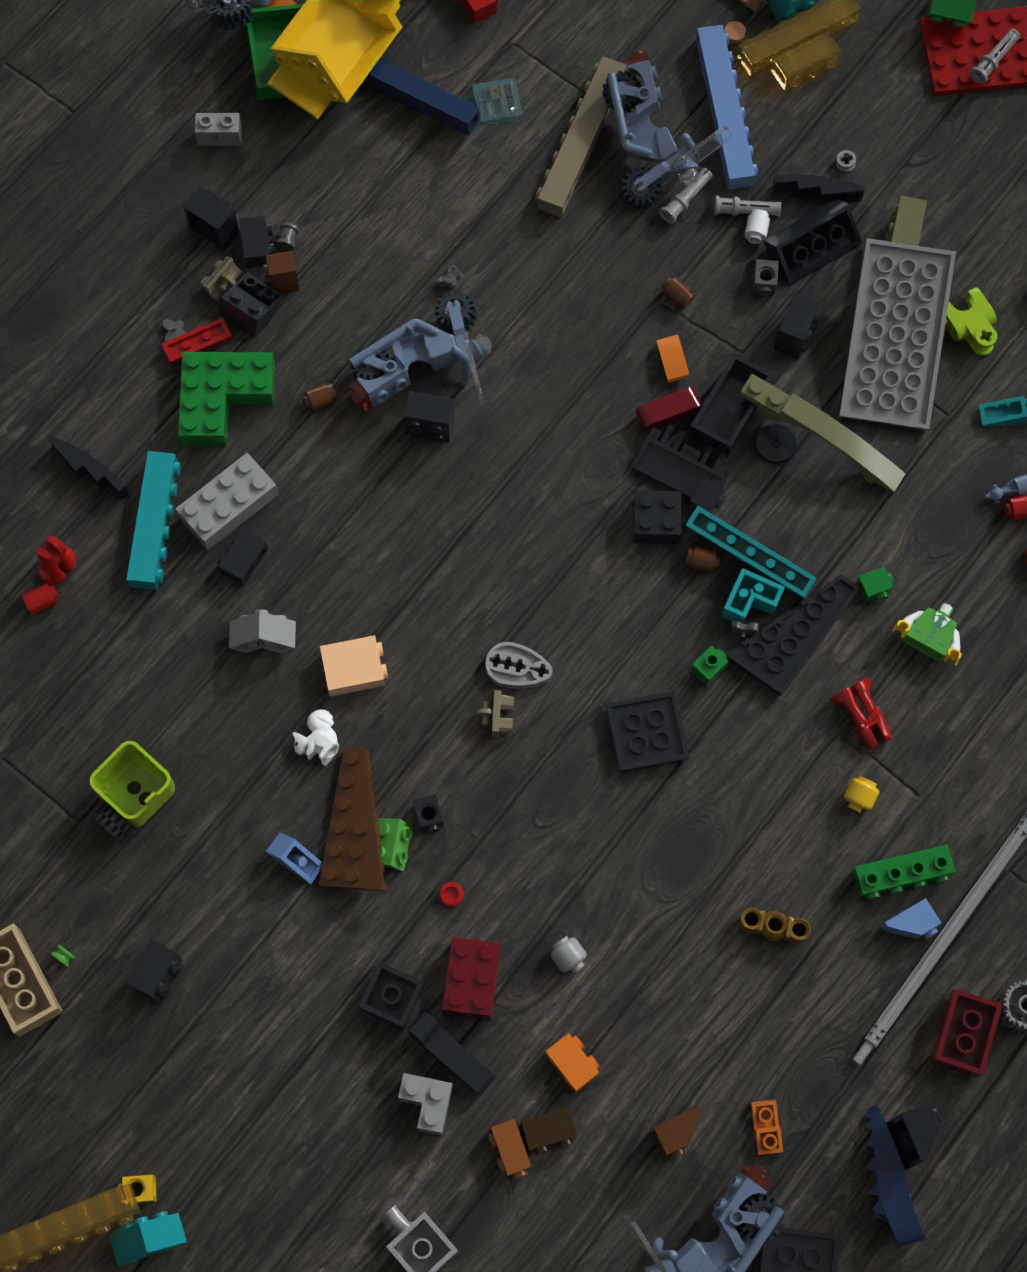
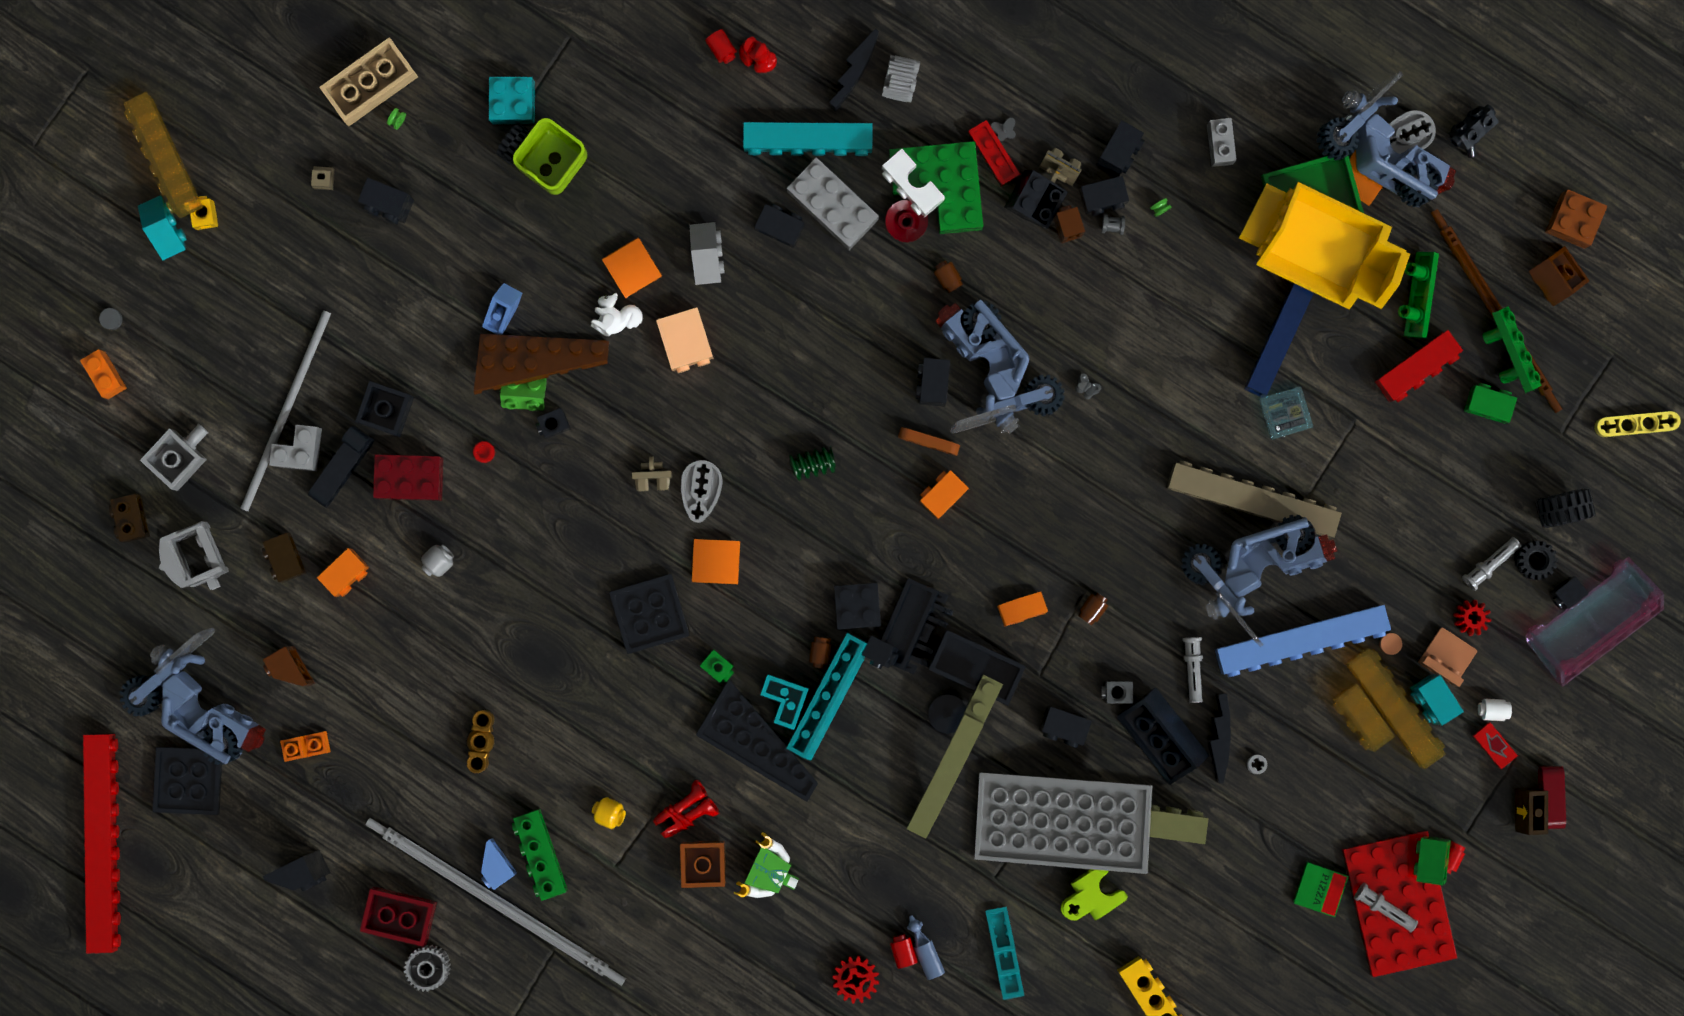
camera: 85 degrees right, 15 degrees up
dark orange brick [488,1119,531,1180] -> none
dark red beam [635,387,703,432] -> none
light grey pin [659,168,713,224] -> none
dark grey piece [731,620,759,638] -> none
white brick [744,209,770,244] -> none
green brick [855,567,894,604] -> none
dark blue animal [865,1106,925,1248] -> none
none -> light grey animal [159,521,229,590]
none -> light grey piece [240,310,331,511]
none -> dark tan piece [311,167,334,190]
none -> teal brick [489,77,535,124]
none -> orange slope [602,237,662,298]
none -> dark orange brick [680,841,726,888]
none -> orange slope [692,539,740,584]
none -> dark green piece [789,446,836,481]
none -> light grey brick [882,55,920,103]
none -> white arch [882,149,945,217]
none -> dark red dish [885,199,928,242]
none -> dark orange beam [898,427,960,456]
none -> orange brick [920,470,969,519]
none -> bright green bush [1150,198,1172,217]
none -> tile [1293,862,1349,917]

